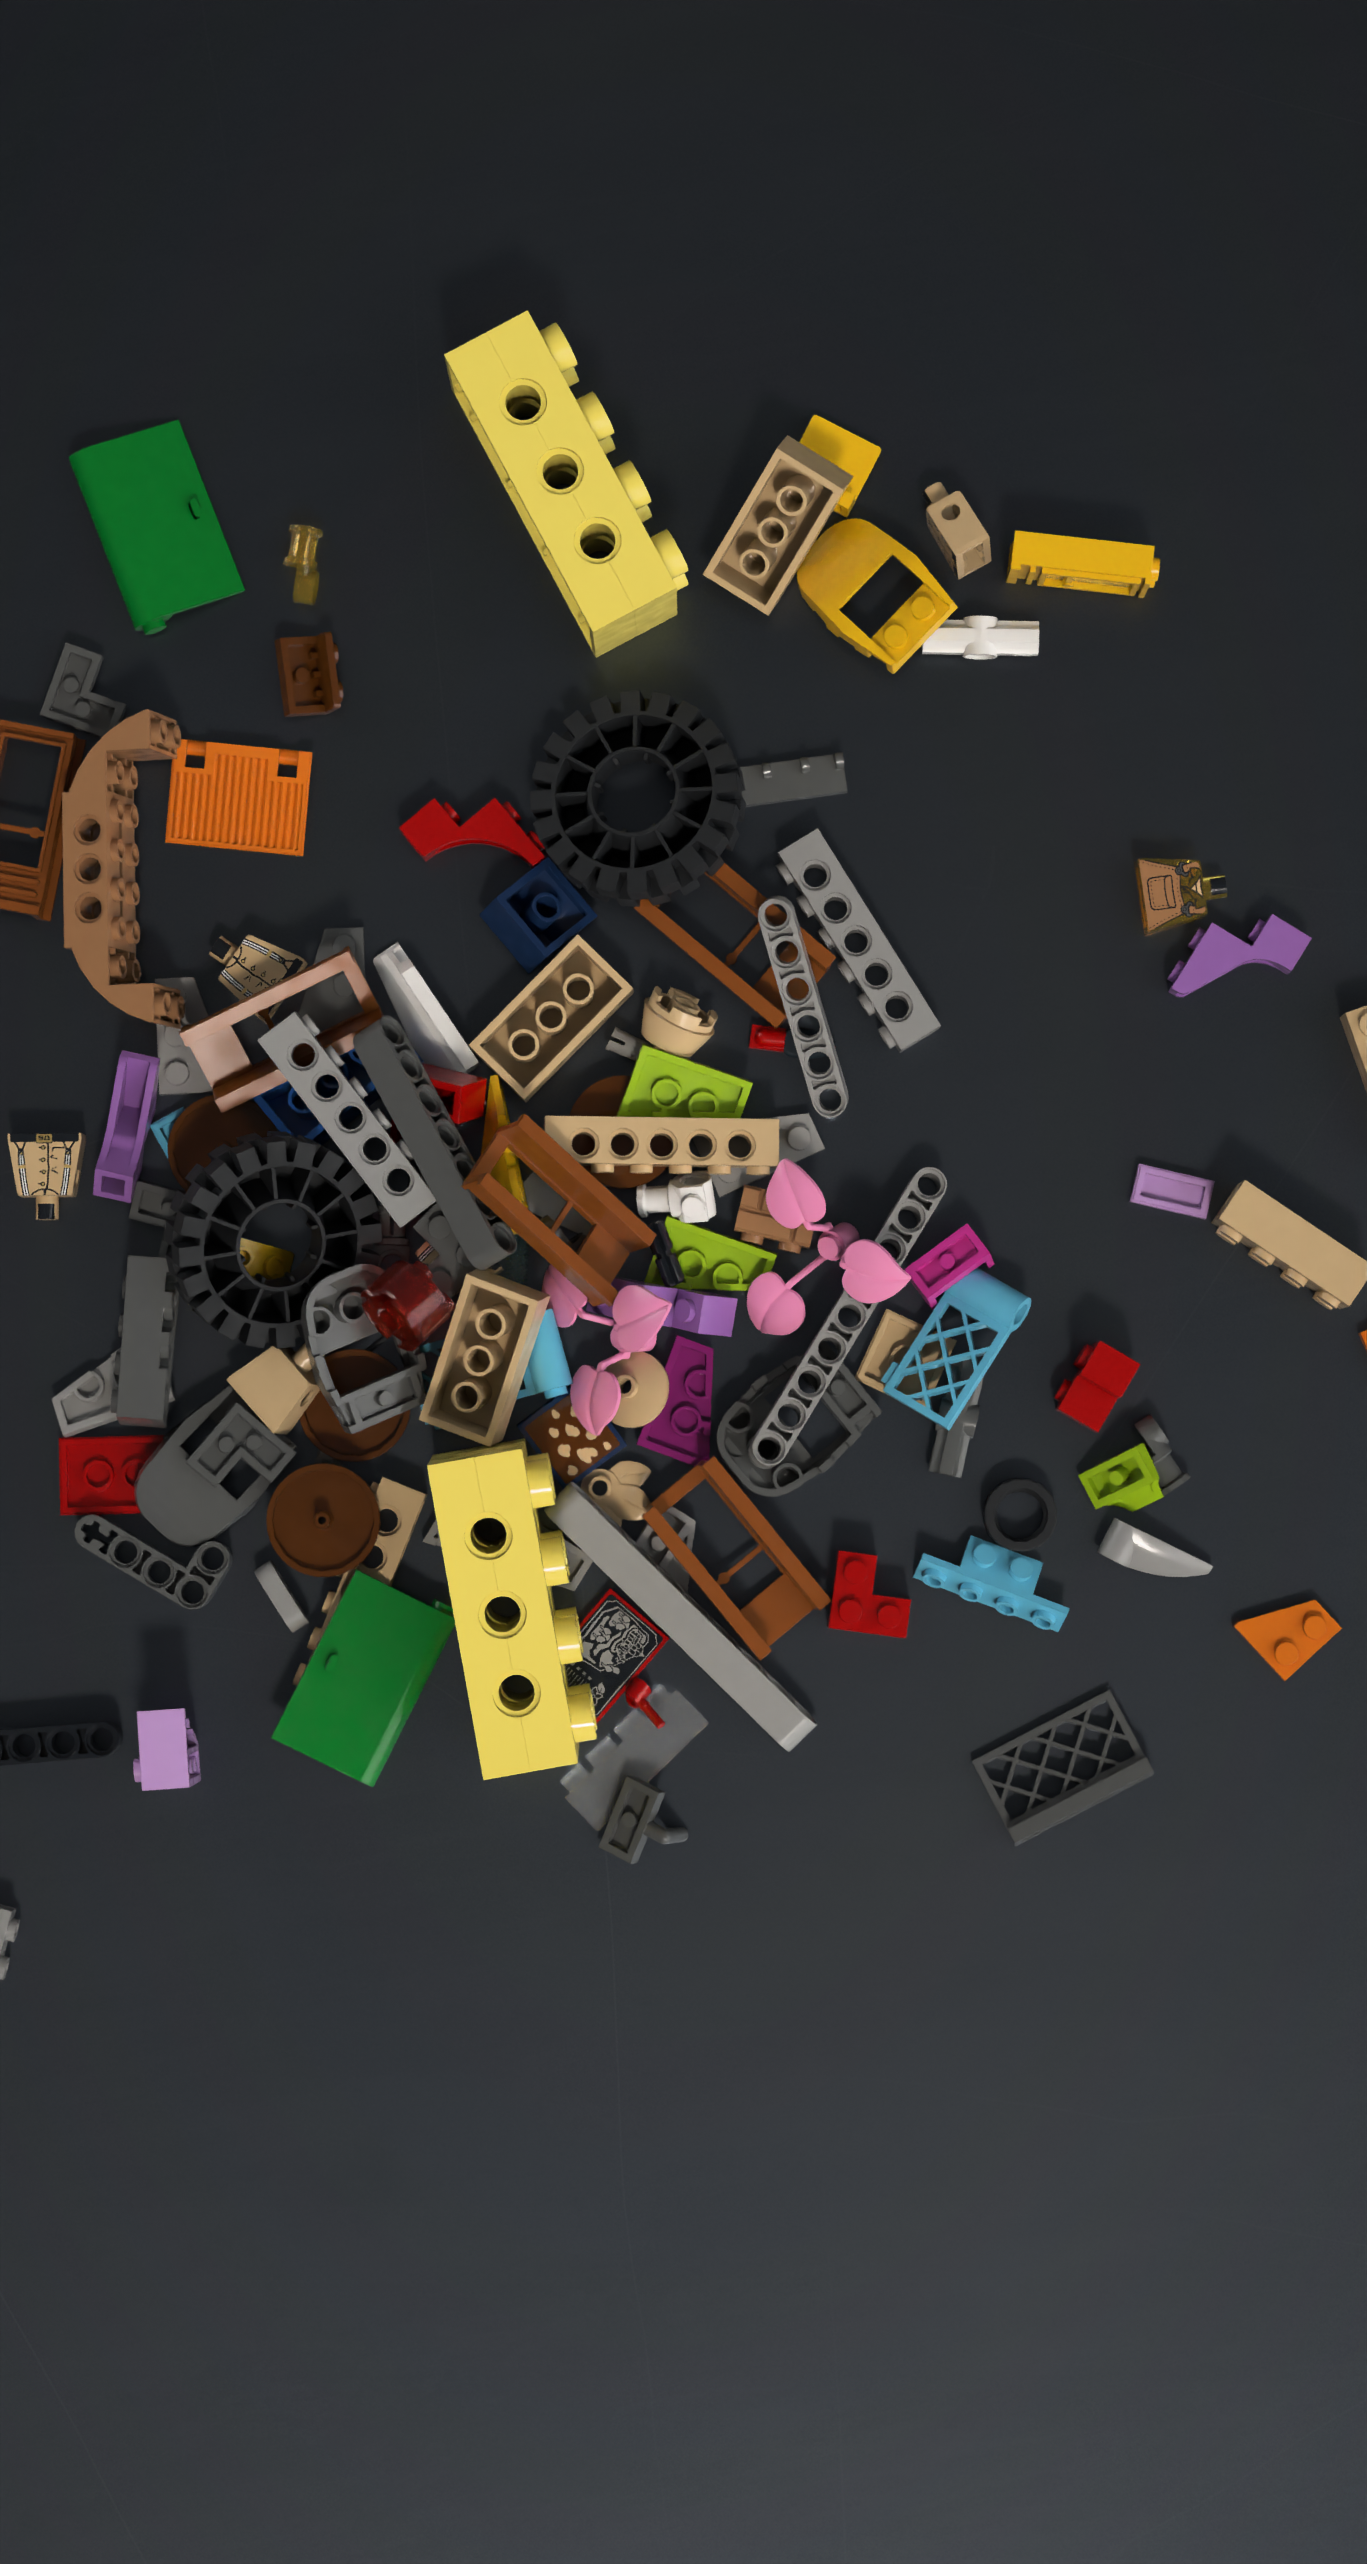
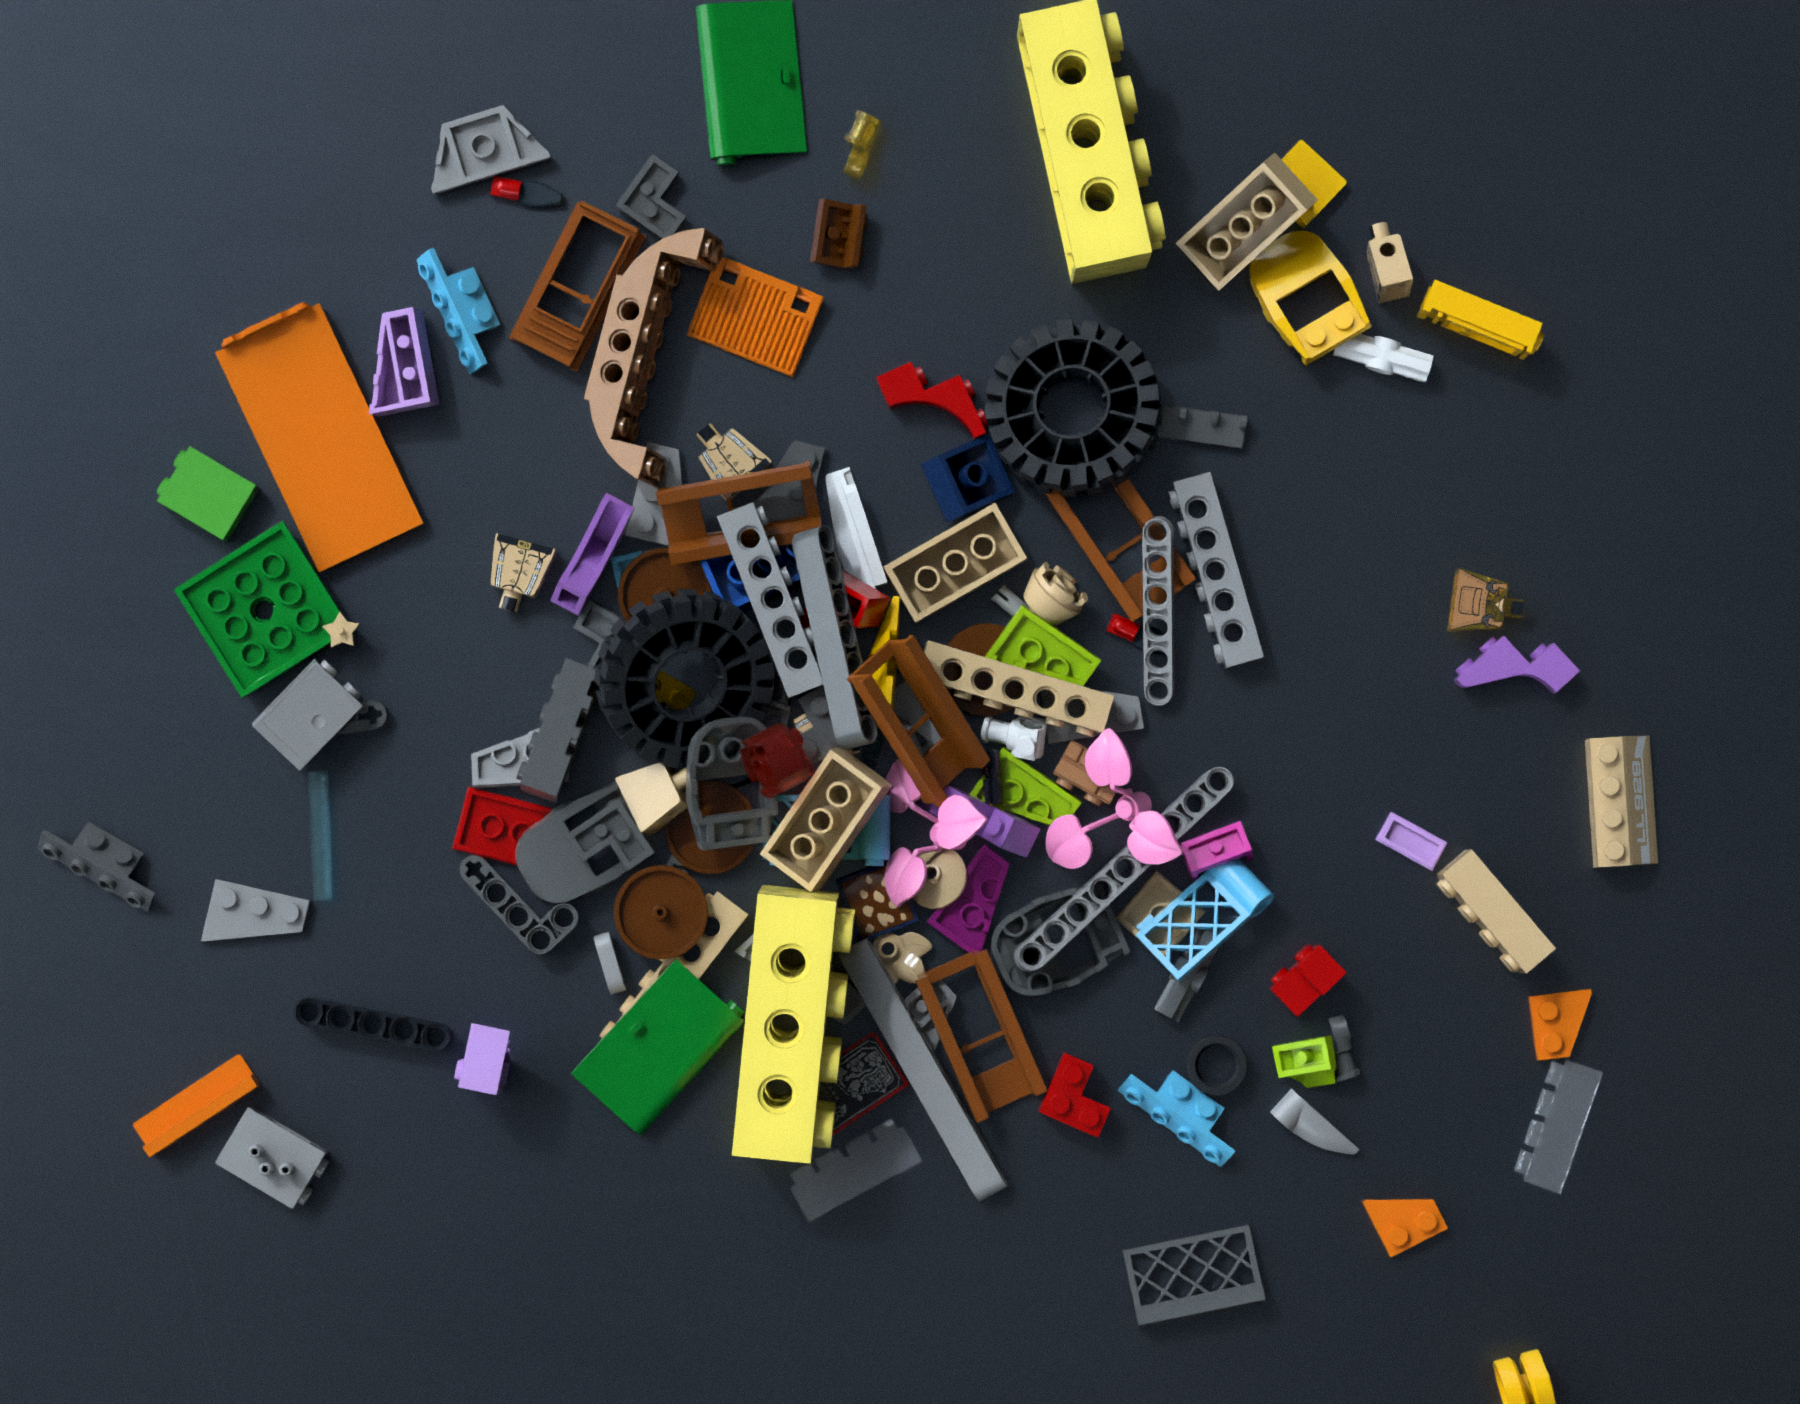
camera: 15 degrees right, 0 degrees up
dark grey plate [599,1776,688,1864] -> none
red hand [626,1677,665,1729] -> none

